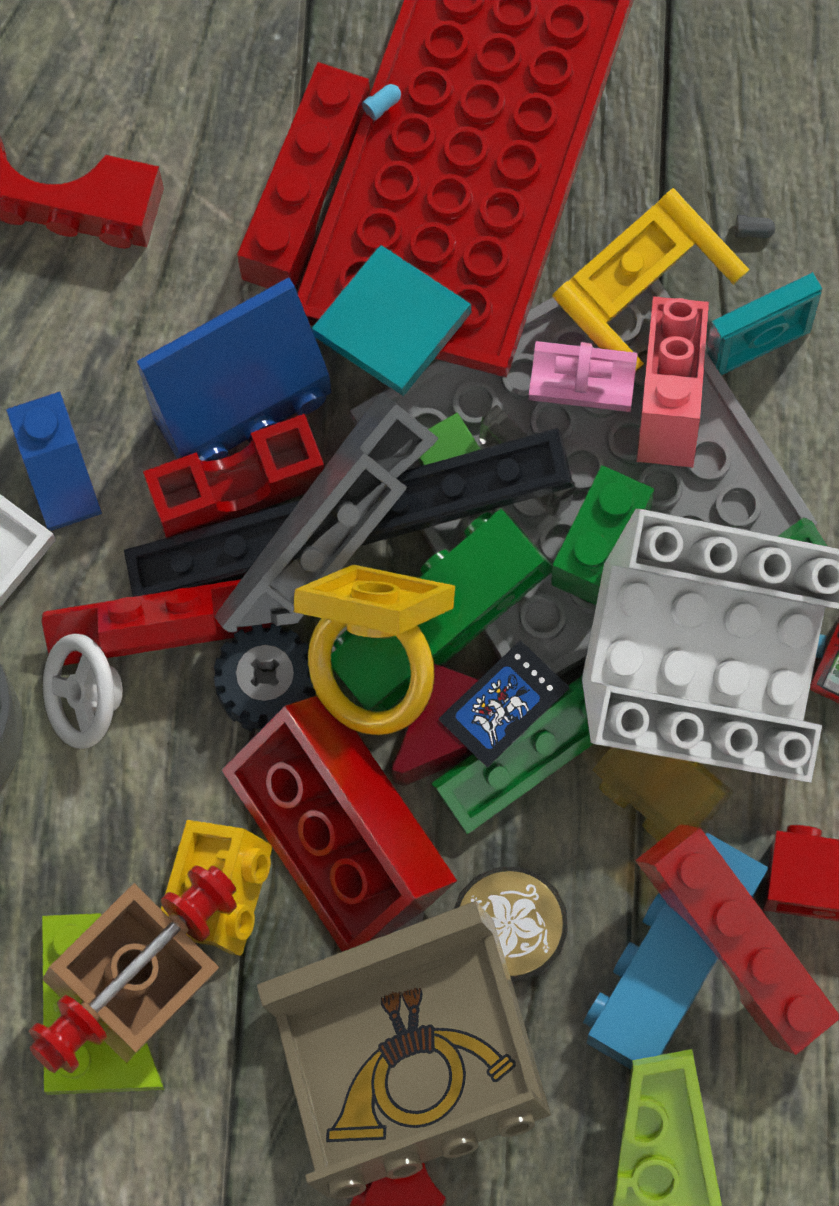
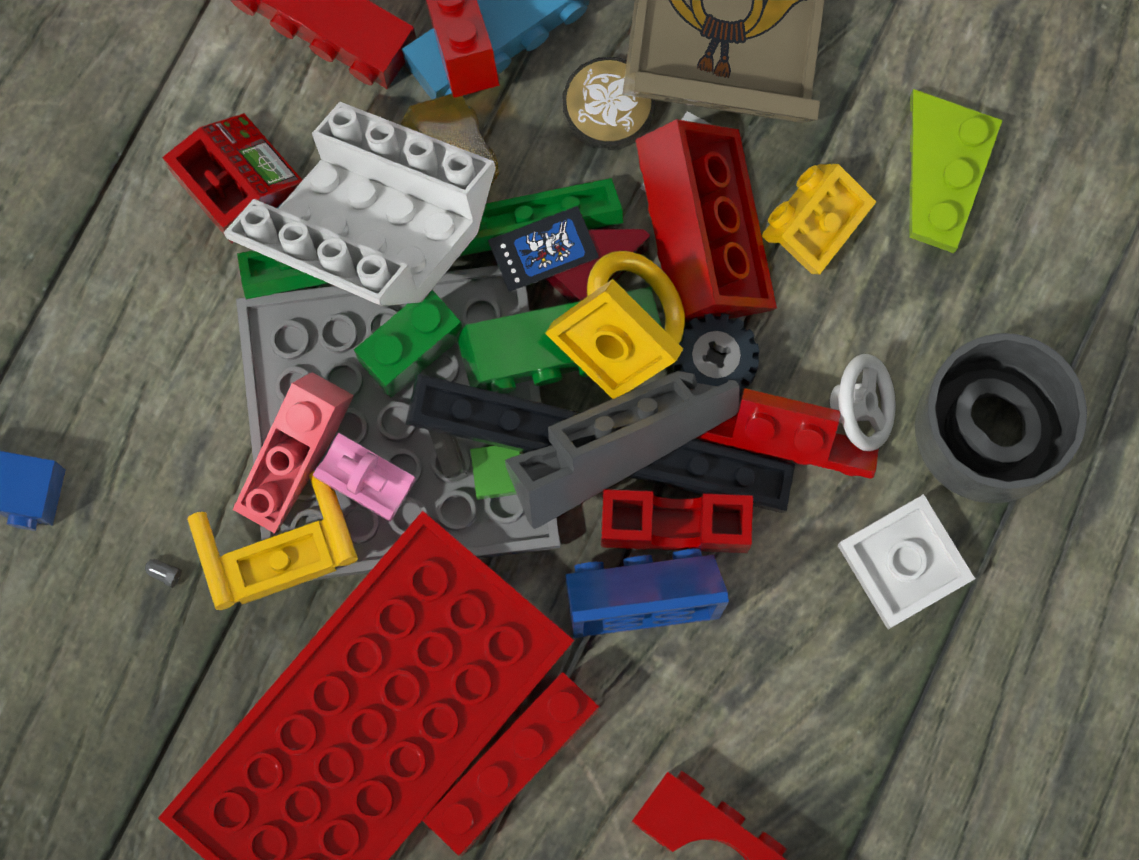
camera: 160 degrees left, 5 degrees up
blue slope [6,391,102,531] -> none
medium nougat brick [29,865,237,1073] -> none
teal tile [312,245,472,397] -> none
medium azure piece [362,84,401,121] -> none
teal tile [706,272,823,375] -> none

